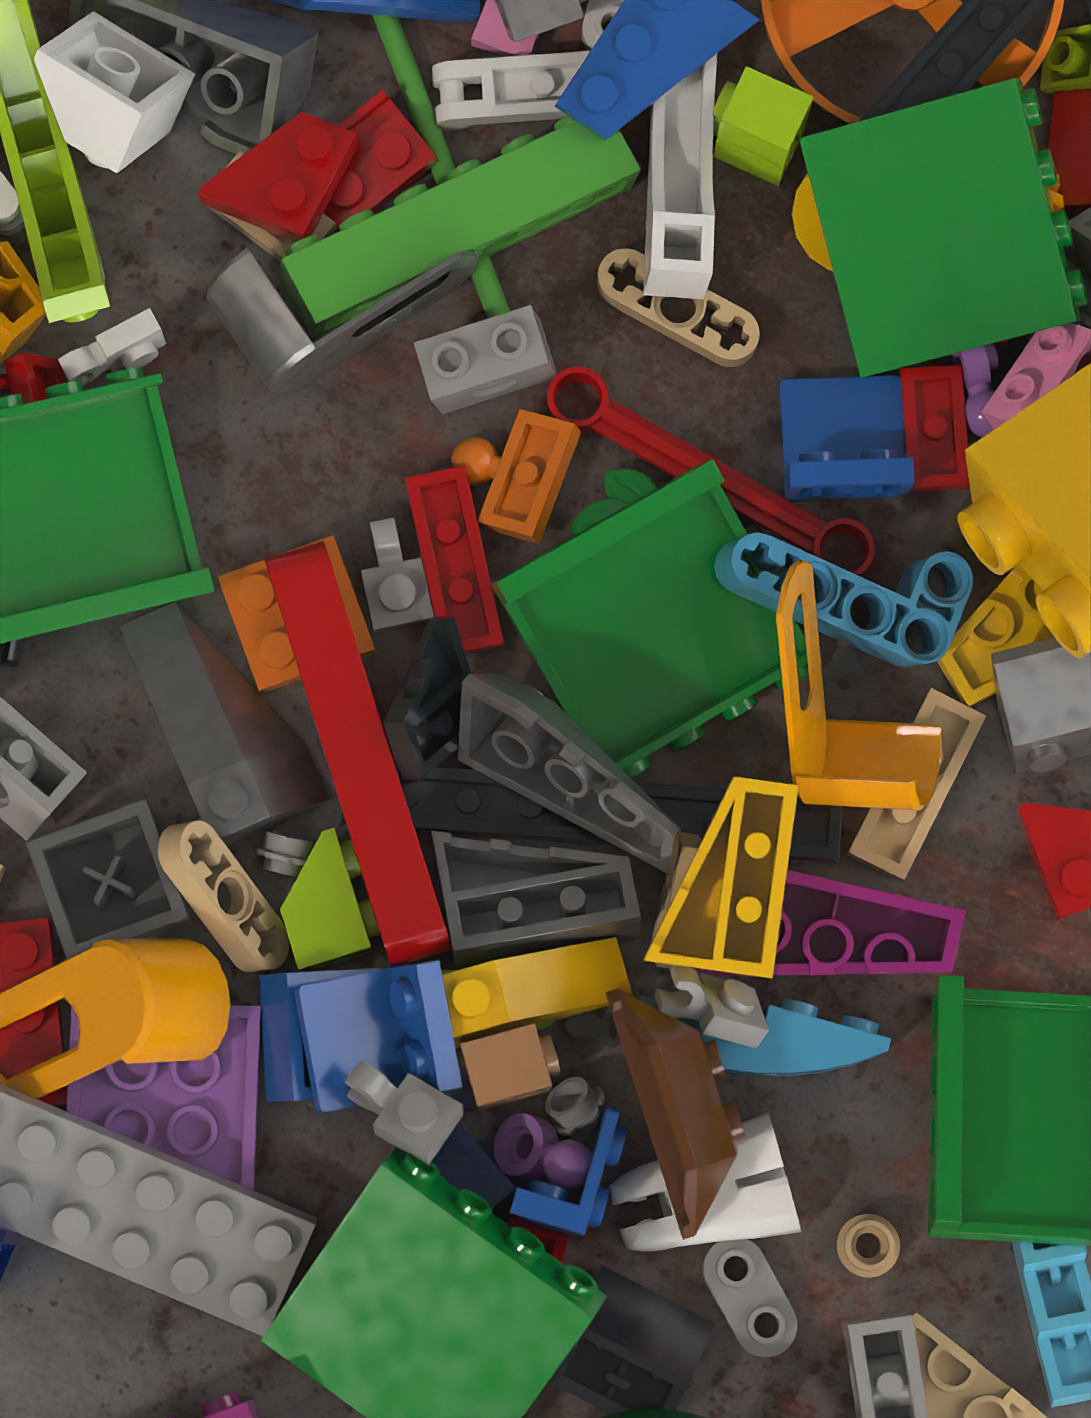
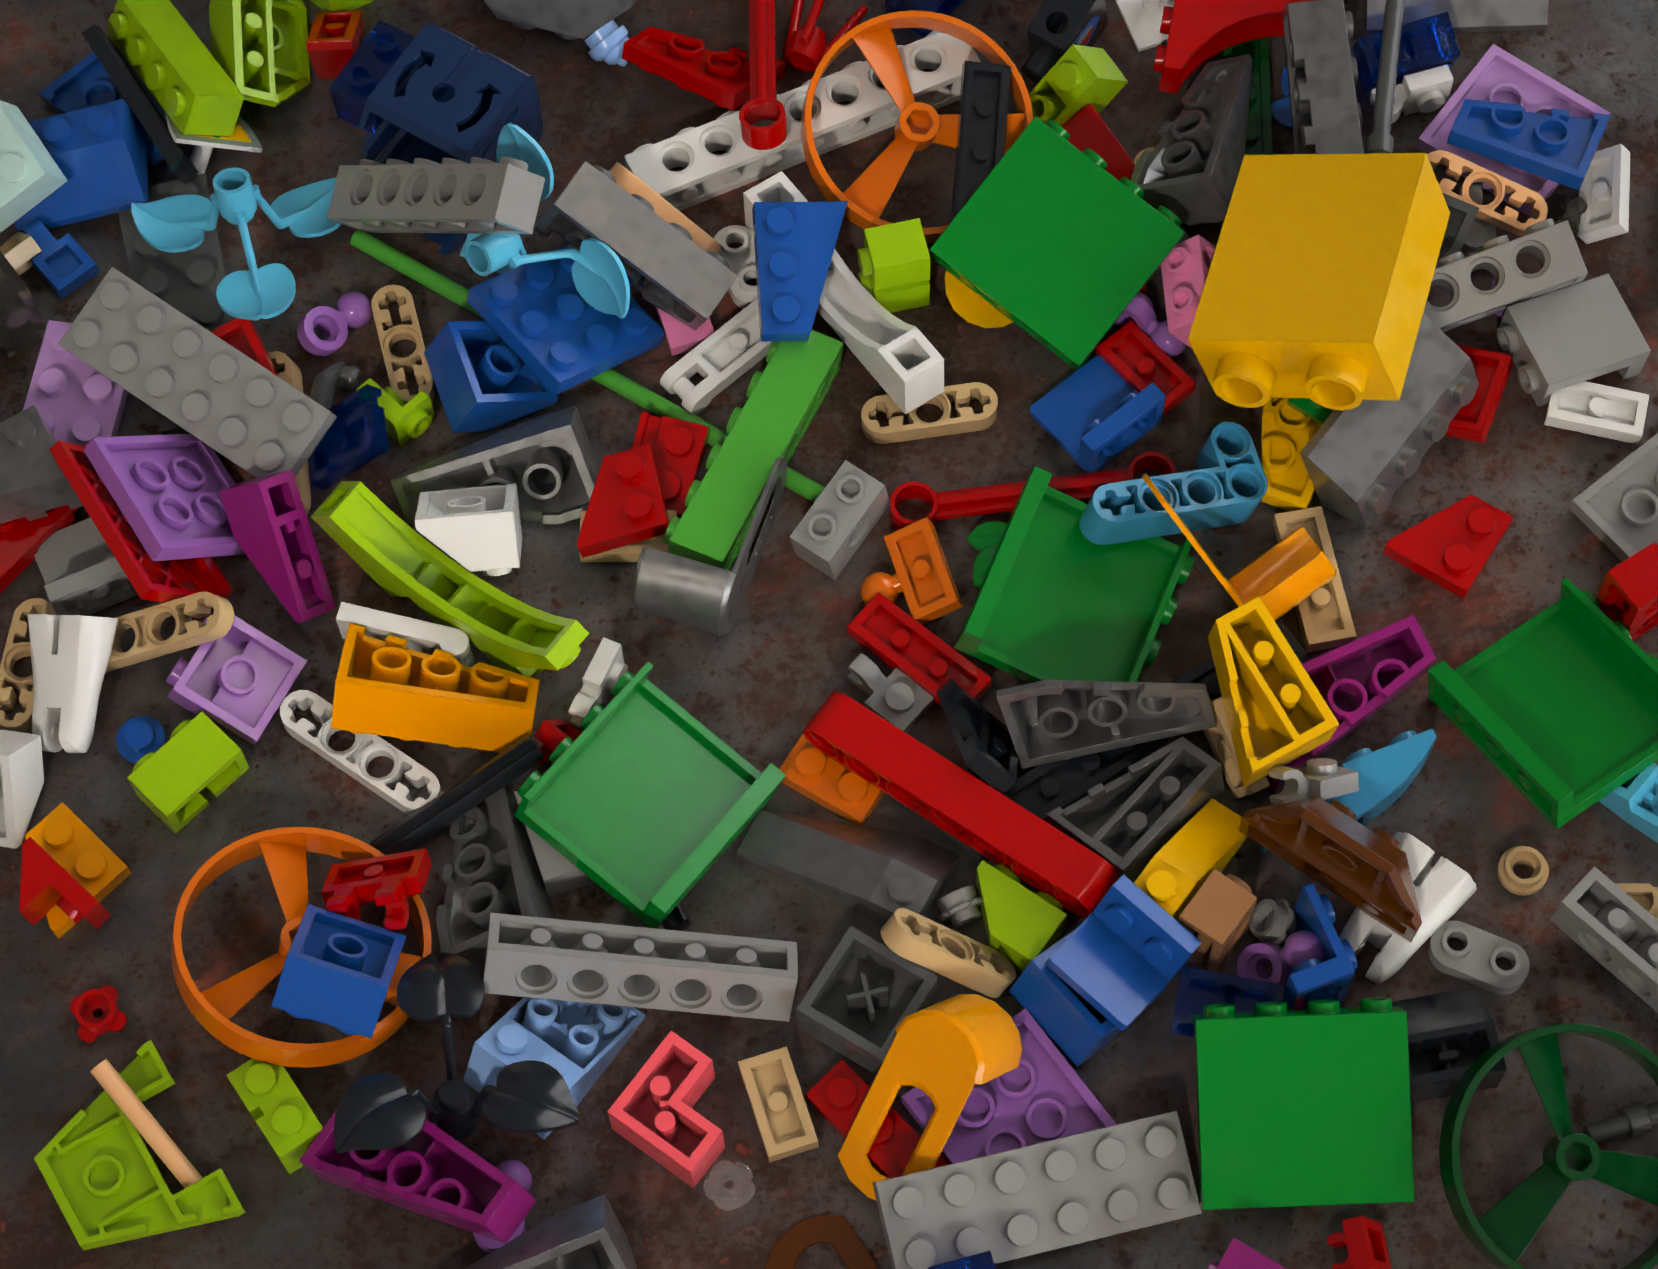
camera: 30 degrees left, 15 degrees down
light grey plate [345,1061,463,1166] -> none

